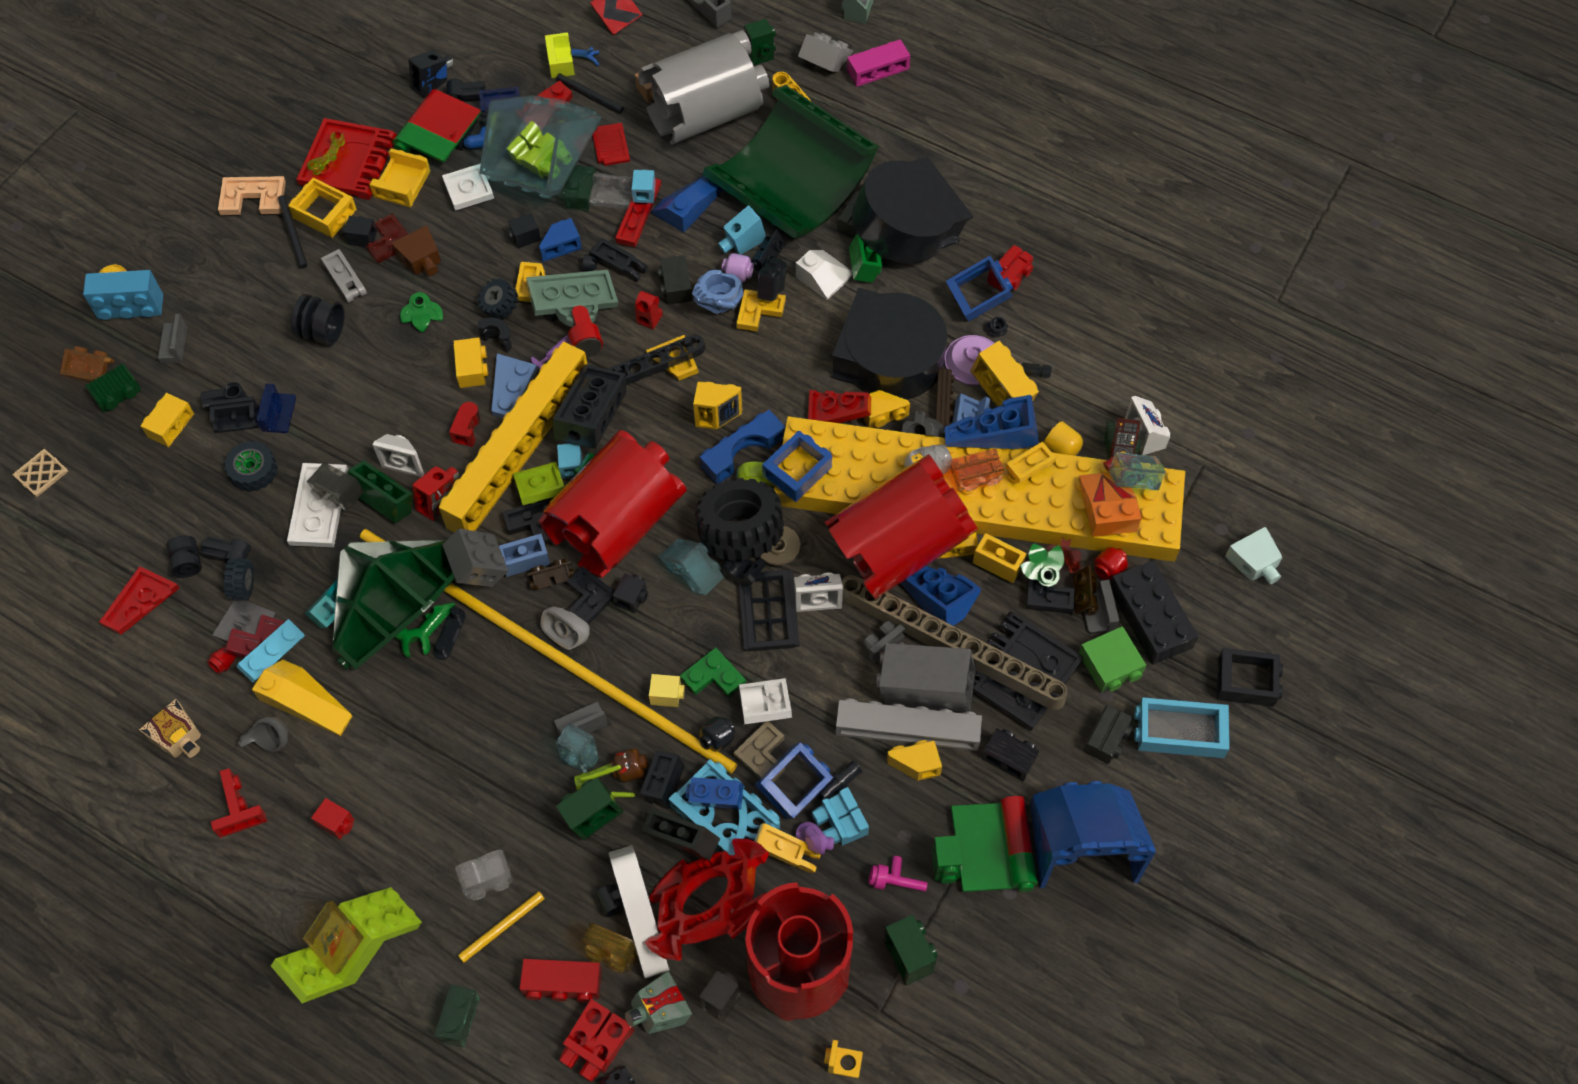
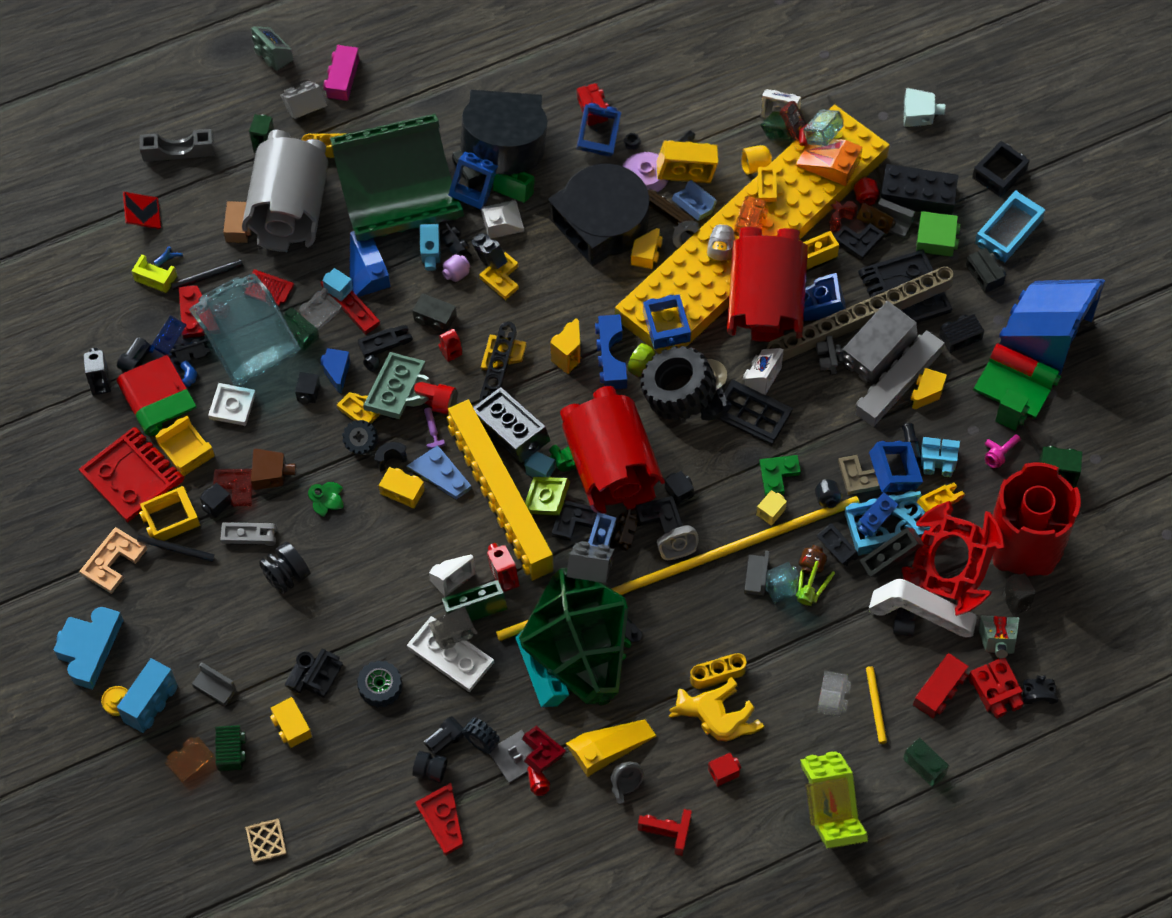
camera: 55 degrees left, 0 degrees up
torso [139,699,201,758] -> none
medium azure plate [236,619,305,683] -> none
clear blue panel [257,383,296,433] -> none
clear neon green piece [307,132,345,175] -> none
red leg [449,402,481,447] -> none
lime hips [506,121,570,179] -> none
dark green brick [556,777,624,840] -> none
clear yellow brick [582,923,638,973] -> none
clear light blue brick [659,539,724,595] -> none
medium blue helmet [692,270,743,314] -> none
white plate [739,678,792,724] -> none
medium lavender arm [795,822,834,855] -> none
red wing [808,390,872,423] -> none
yellow bracket [824,1040,863,1078] -> none
blue wedge [945,395,1039,449] -> none
plate [1020,544,1064,587] -> none
none -> dark azure brick [54,607,123,690]
none -> blue window [448,152,498,209]
none -> yellow animal [669,677,764,741]
none -> yellow beam [690,653,747,689]

